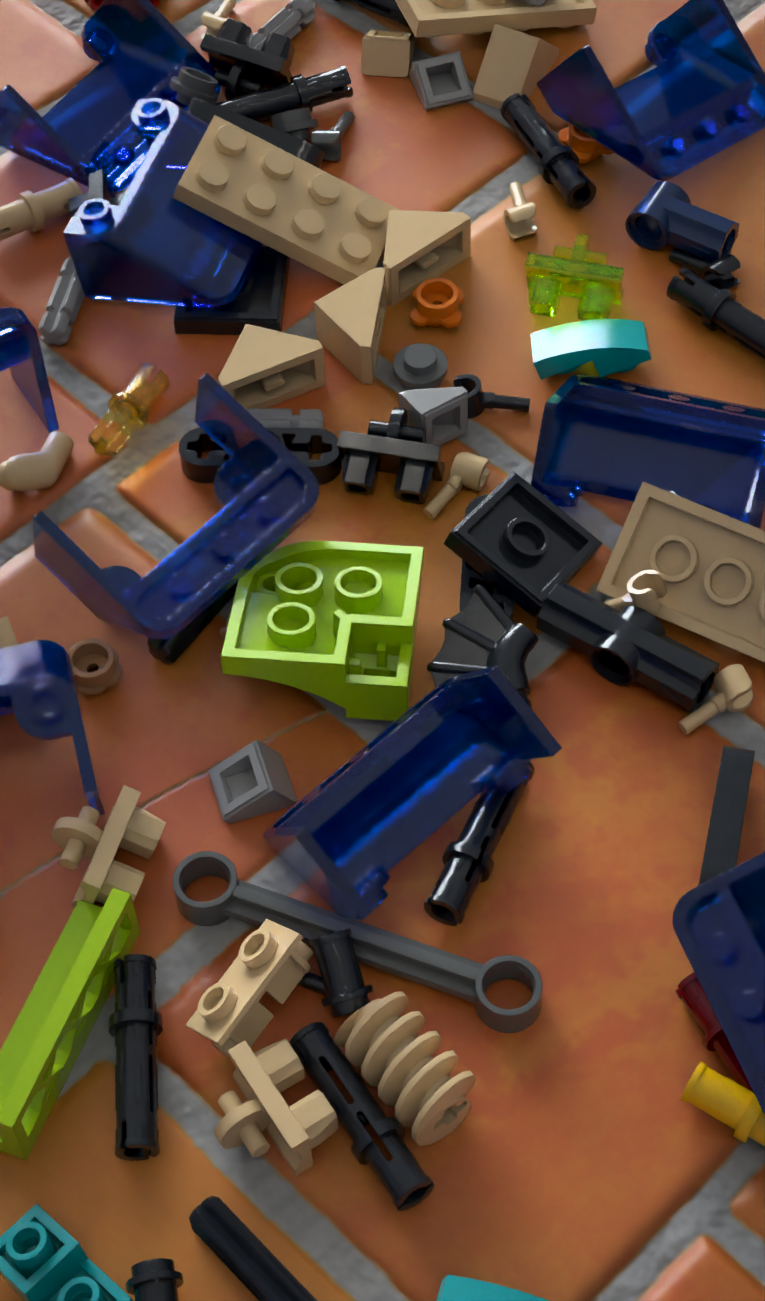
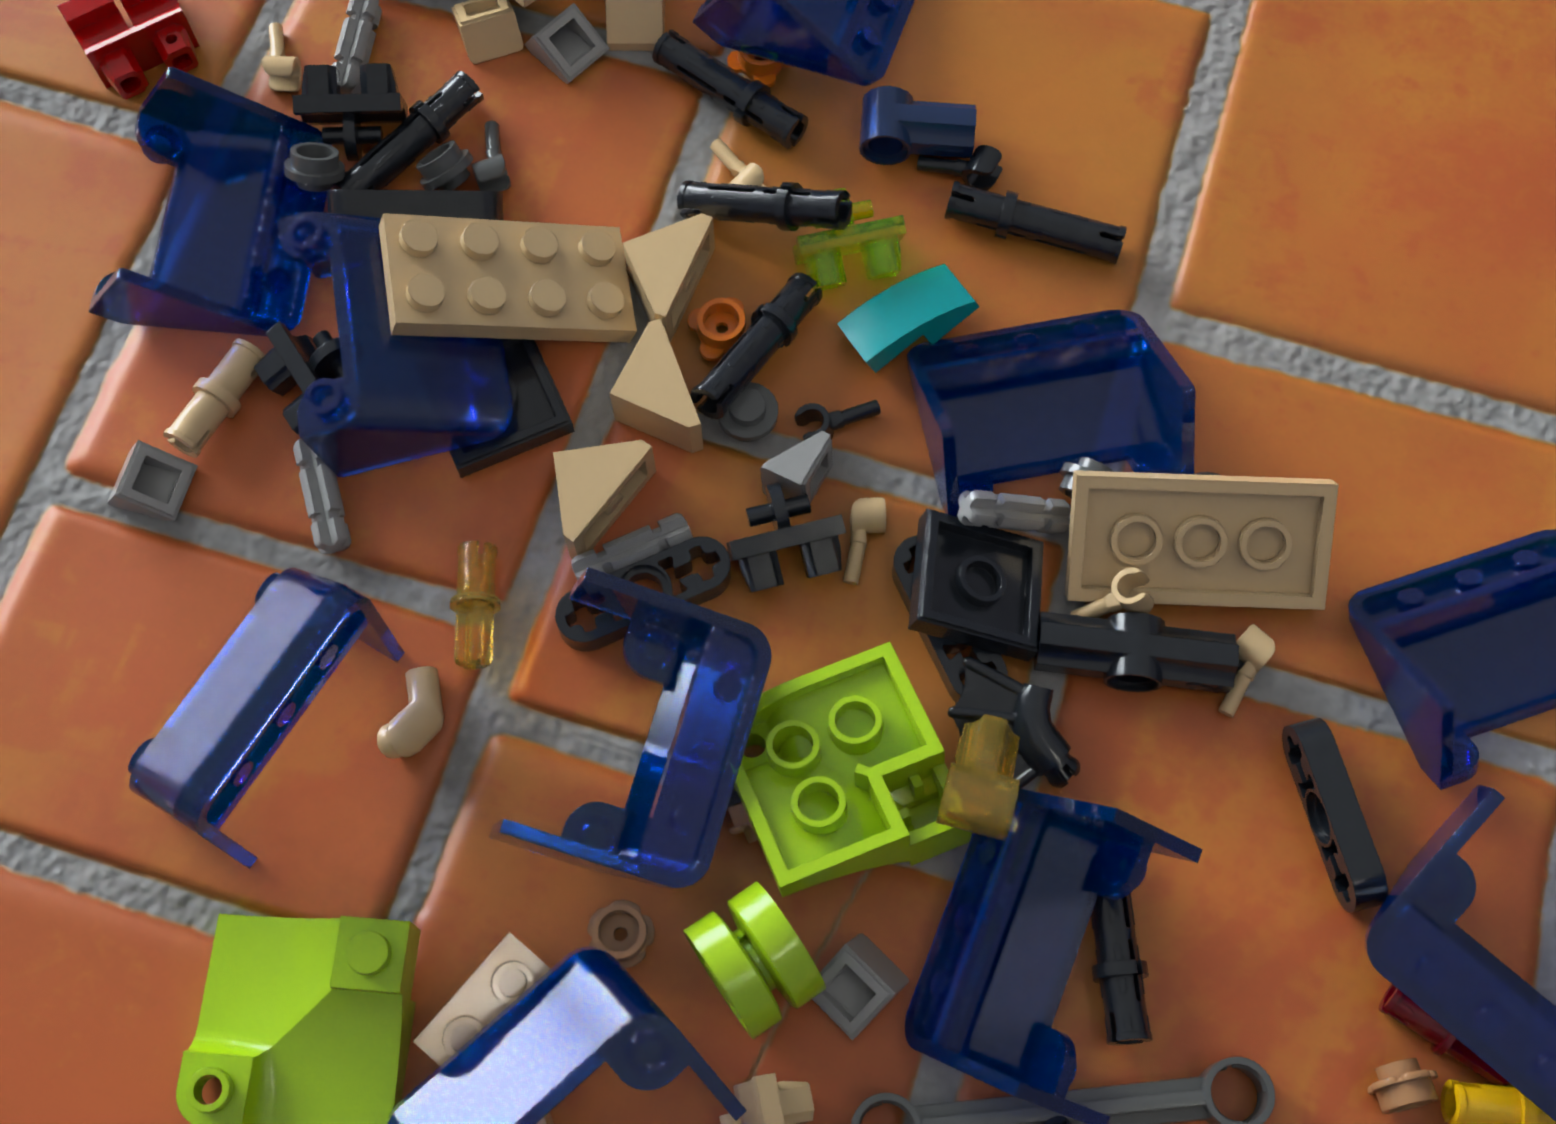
camera: 30 degrees left, 15 degrees up
none -> black pin [677,180,852,231]
none -> lime wheel [683,881,826,1039]
none -> black pin [690,273,823,419]
none -> clear yellow piece [936,714,1020,841]
none -> light grey axle [957,490,1071,534]
none -> medium nougat plate [1368,1058,1439,1114]

